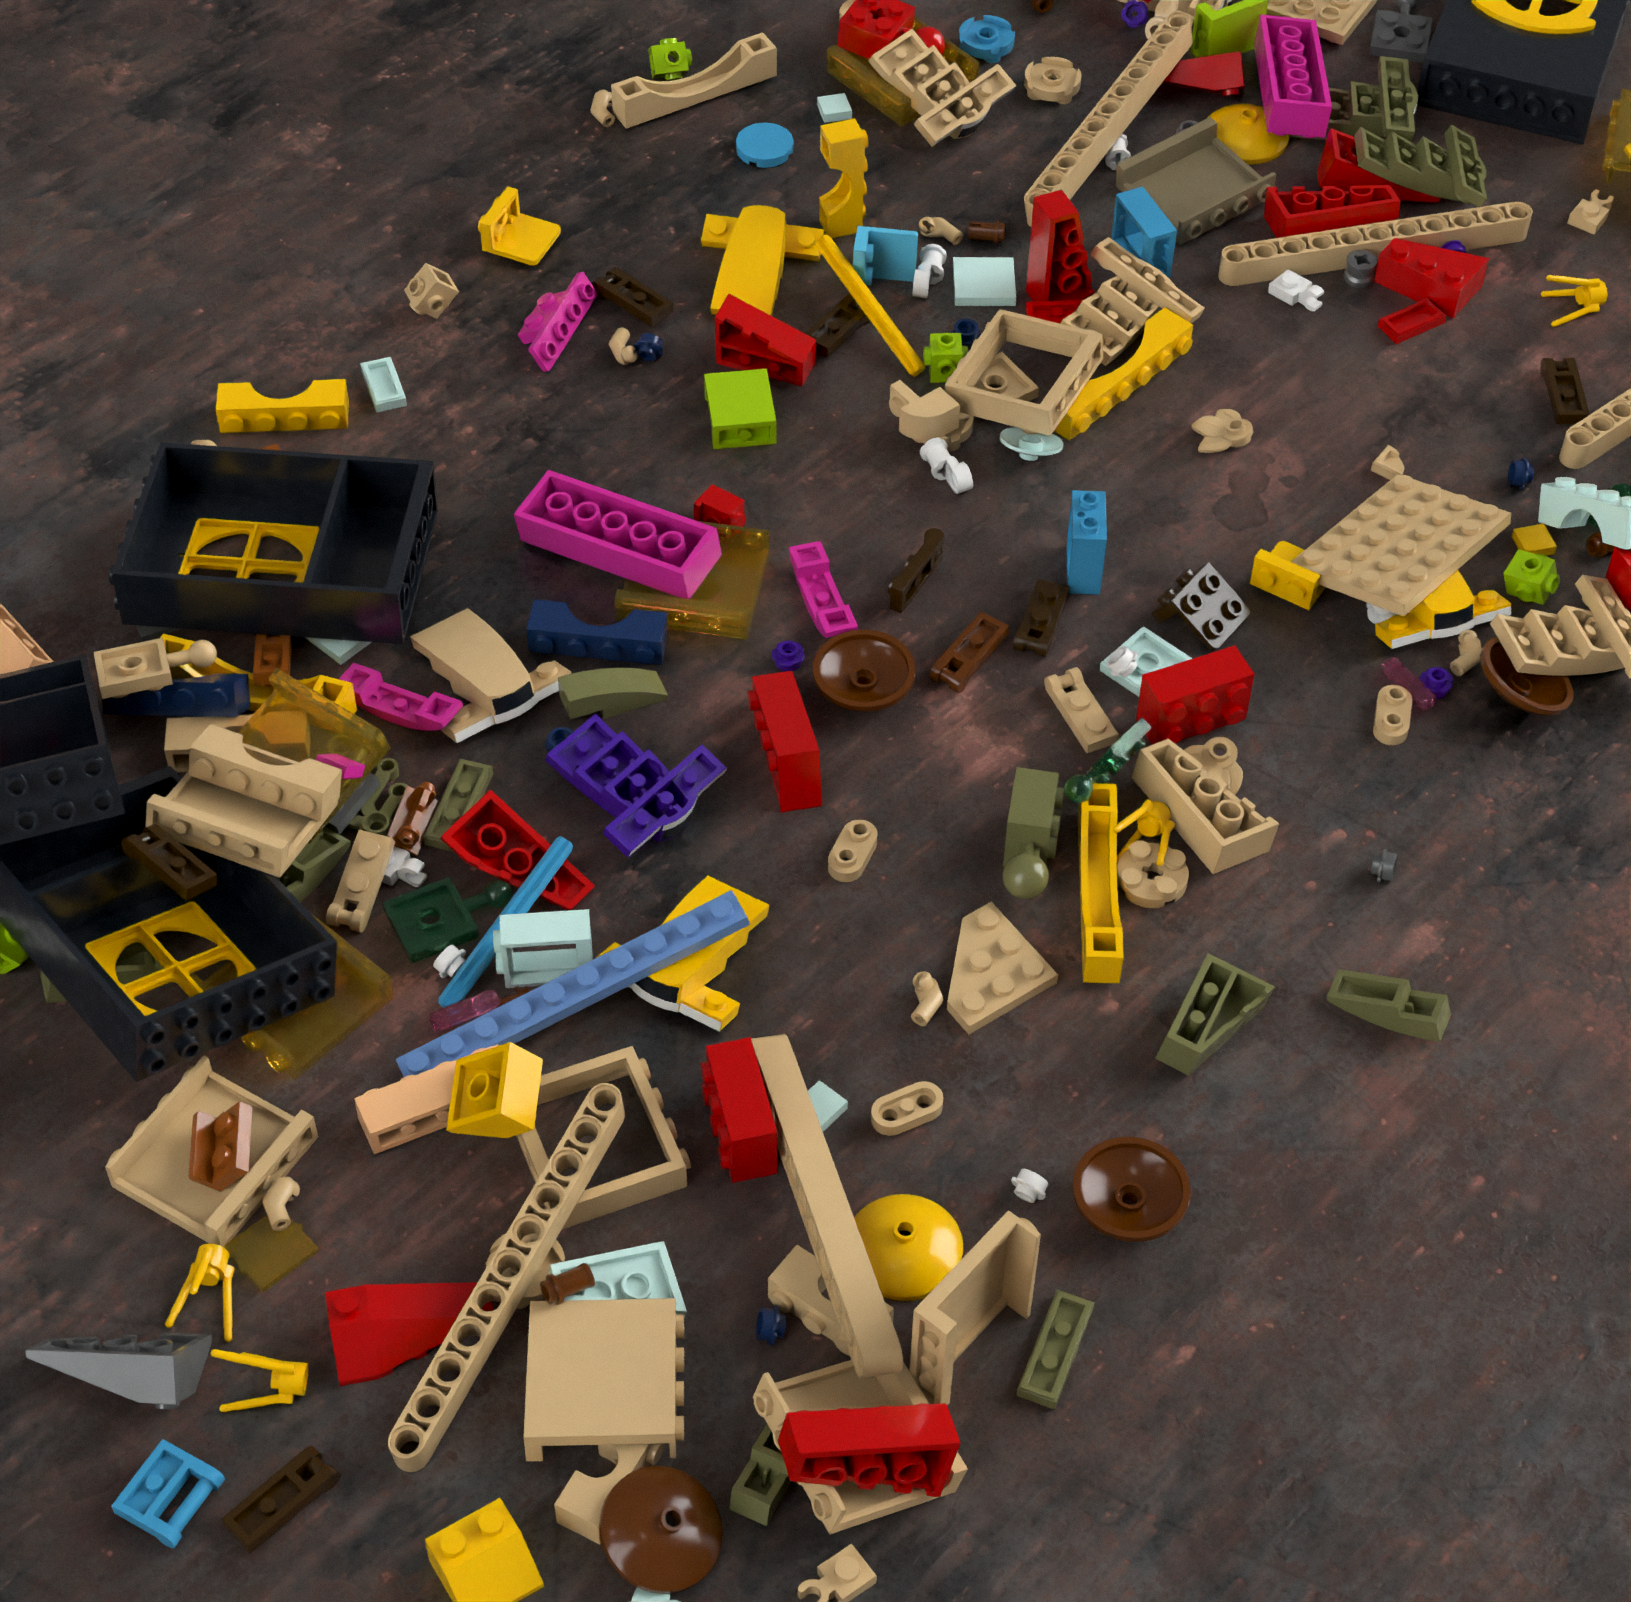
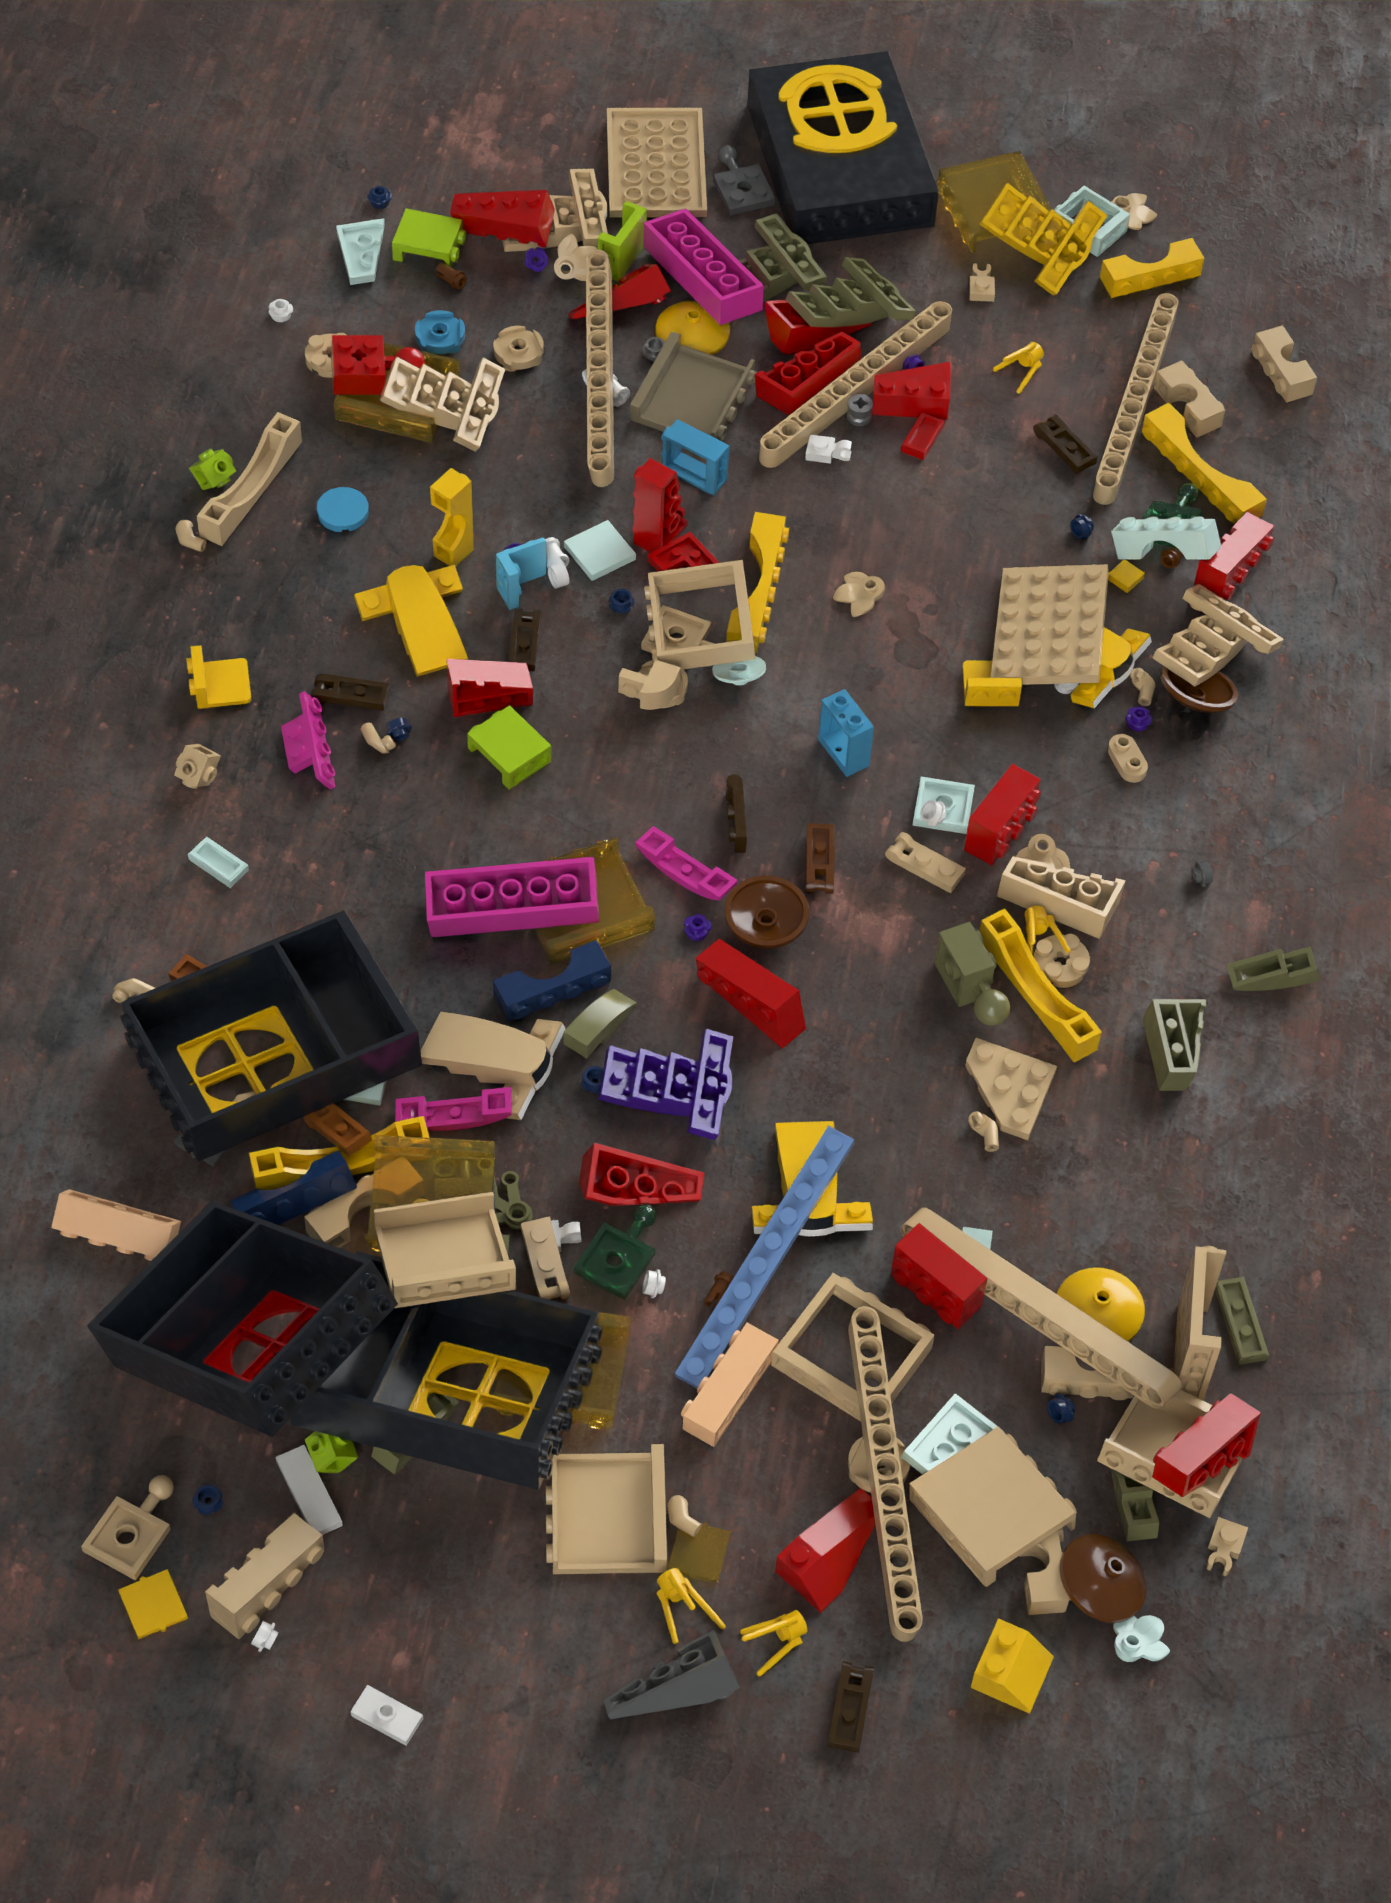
camera: 35 degrees left, 5 degrees up
tan plate [94,638,217,699] -> none
dark azure plate [111,1439,225,1548] -> none
dark brown plate [121,824,217,901] -> none
tan arch [188,724,342,822] -> none
dark orange bracket [189,1101,253,1192] -> none
yellow arch [216,379,349,433] -> none
dark pink tile [316,754,366,780] -> none
dark orange hinge [387,782,439,857] -> none
olive tile [423,759,494,852] -> none
clear pink axle [429,990,500,1032] -> none
dark azure axle [438,836,573,1012] -> none
yellow slope [446,1042,543,1138] -> none
light aqua window [493,909,593,988] -> none
reddish brown pin [540,1263,595,1305] -> none
red brick [693,484,746,538] -> none
yellow axle [815,235,925,377] -> none
light aqua tile [817,93,852,123] -> none
tan plate [828,820,878,882] -> none
tan plate [871,1081,943,1136] -> none
tan arm [918,217,963,245] -> none
white connector [920,437,973,494] -> none
lime brick [923,333,968,383] -> none
reddish brown pin [968,220,1006,244] -> none
white plate [1011,1169,1049,1203] -> none
dark brown plate [1013,579,1070,657] -> none
tan slope [1060,237,1205,366] -> none
clear green plate [1064,718,1152,803] -> none
reddish brown dish [1073,1137,1191,1242] -> none
bracket [1151,562,1250,650] -> none
tan tile [1371,445,1404,480] -> none
clear pink axle [1382,657,1436,711] -> none
lime brick [1503,549,1560,605] -> none

